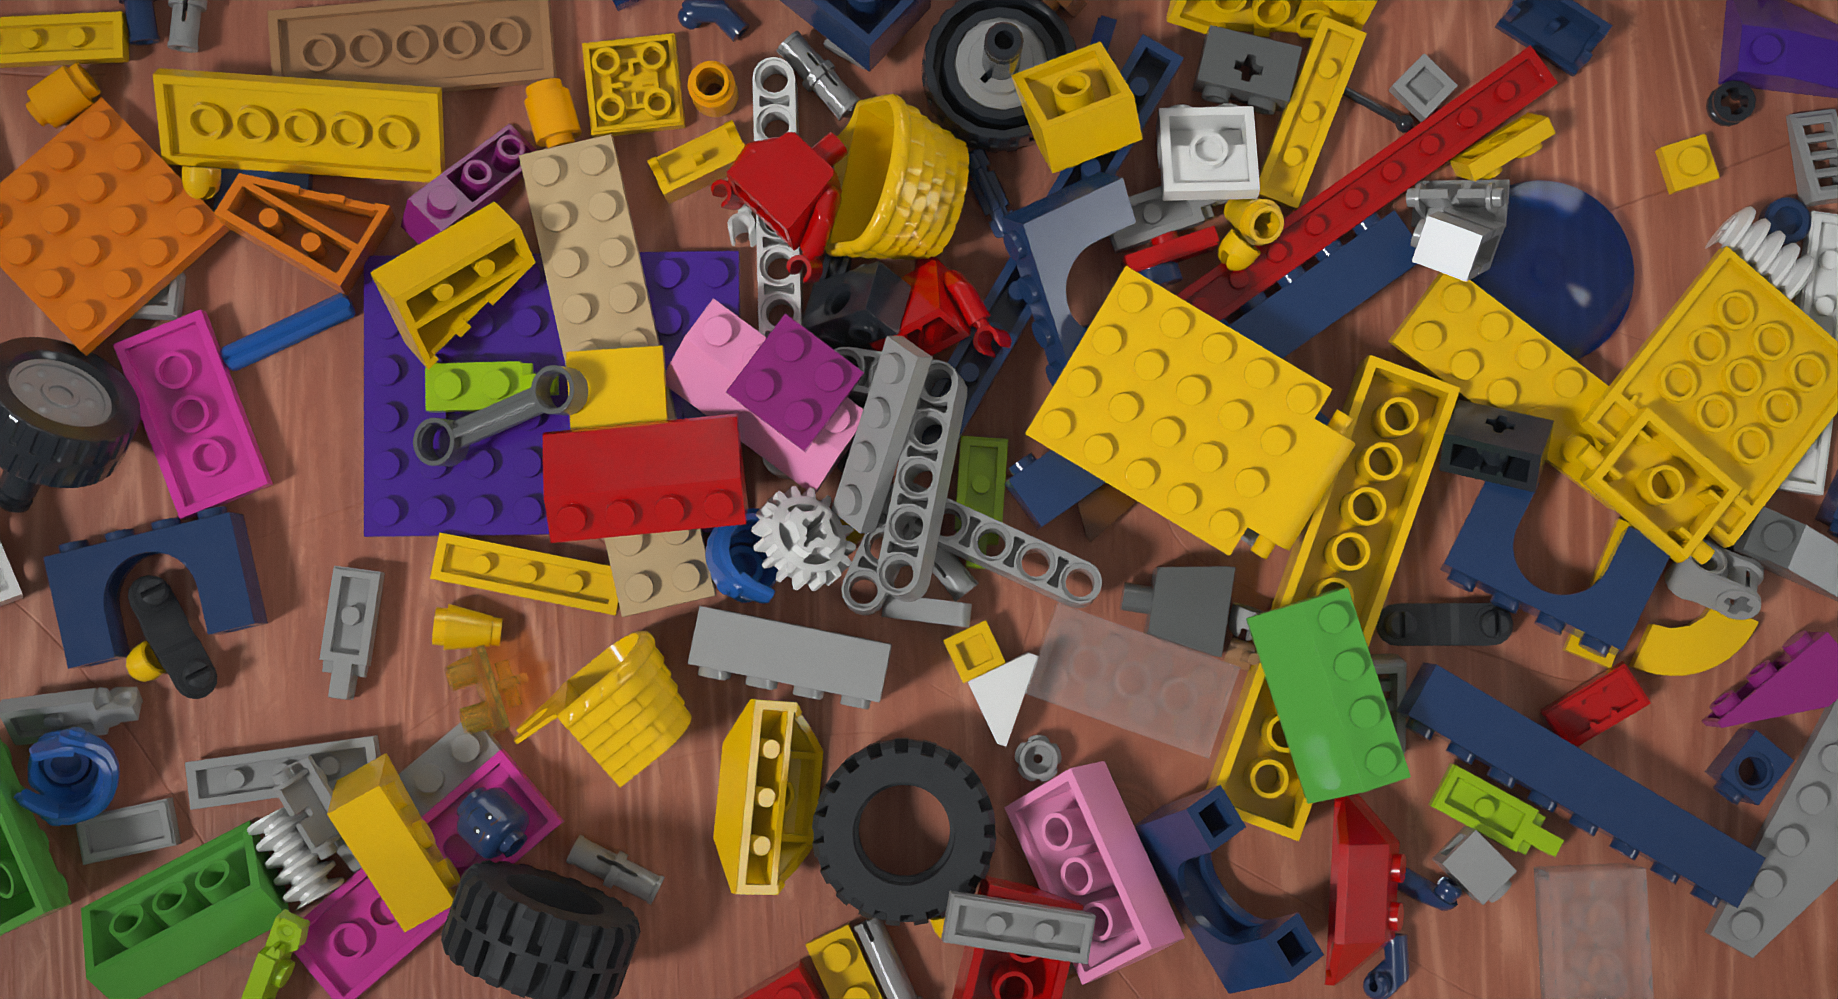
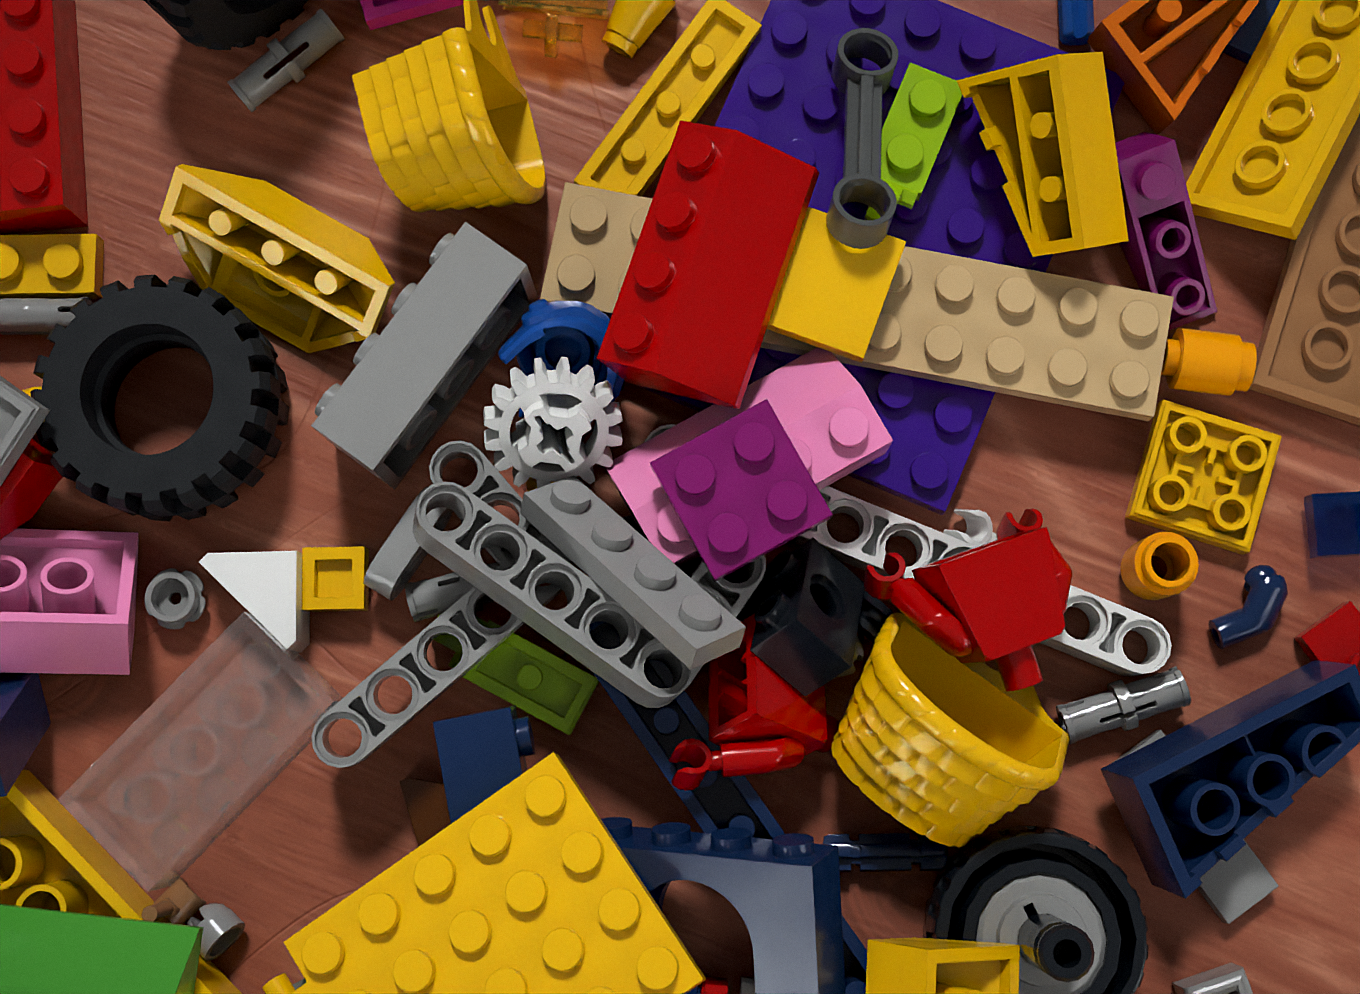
camera: 115 degrees right, 5 degrees down
yellow hinge [647,120,745,204] -> none
dark grey torso [1120,566,1236,657] -> none

